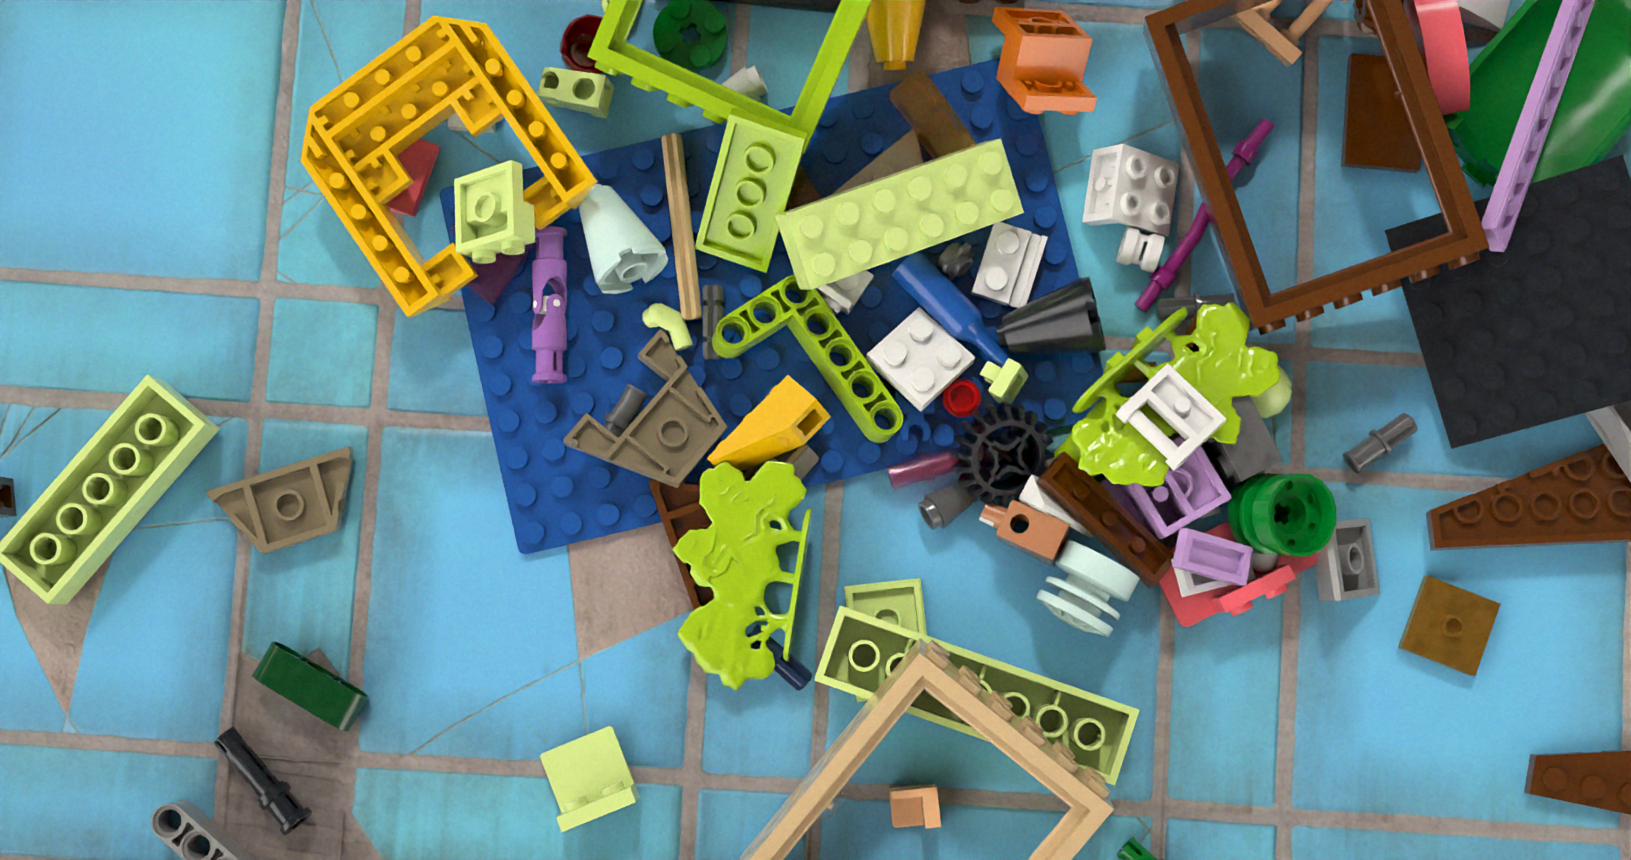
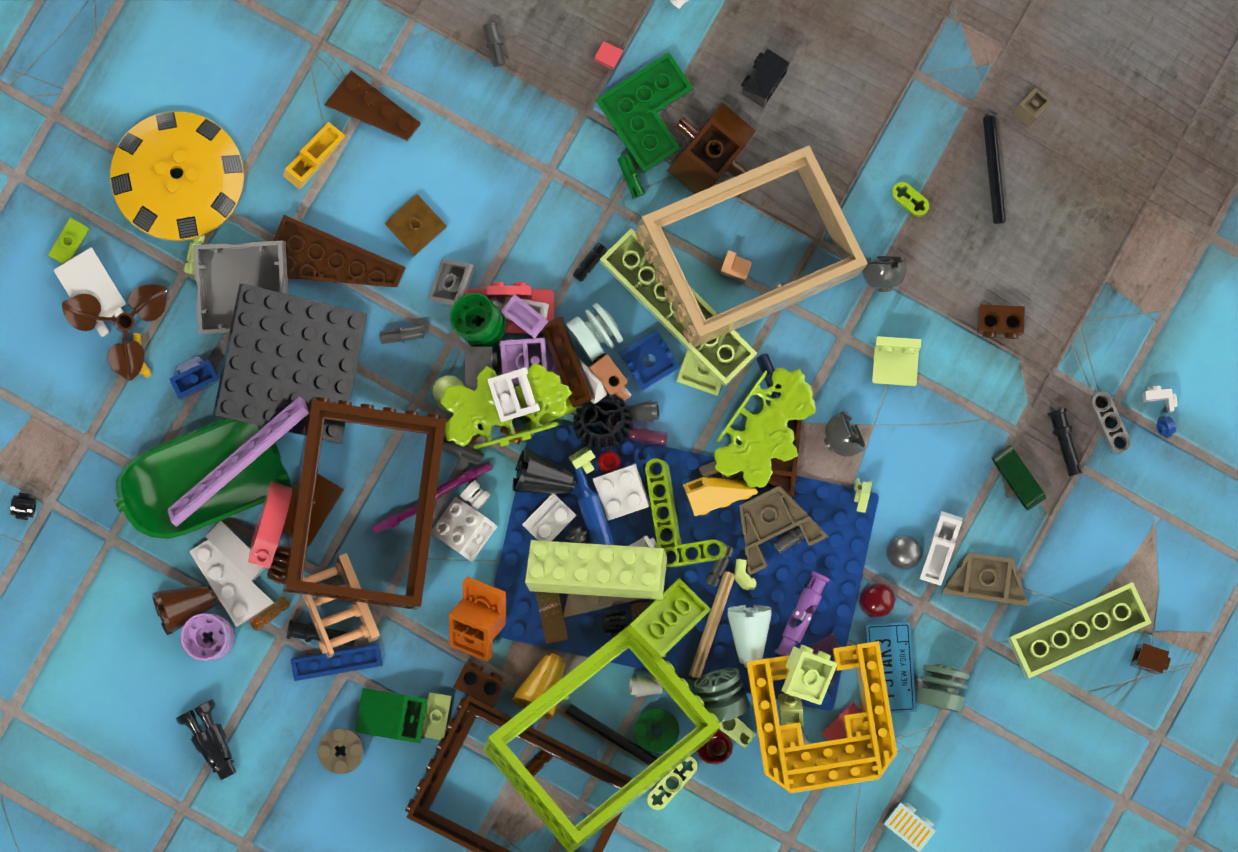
camera: 155 degrees left, 0 degrees up
none -> black axle [573,243,607,282]
none -> black gear [603,609,627,637]
none -> blue piece [619,329,680,391]
none -> sand green wheel [694,668,750,722]
none -> yellowish green bracket [778,693,804,726]
none -> dark grey cylinder [824,411,865,457]
none -> yellowish green plate [854,478,872,513]
none -> dark red hair [859,584,896,617]
none -> dark azure tile [865,622,916,713]
none -> light aqua brick [882,802,936,852]
none -> flat silver hair [886,536,922,570]
none -> sand green wheel [916,664,970,712]
none -> white slope [920,511,962,586]

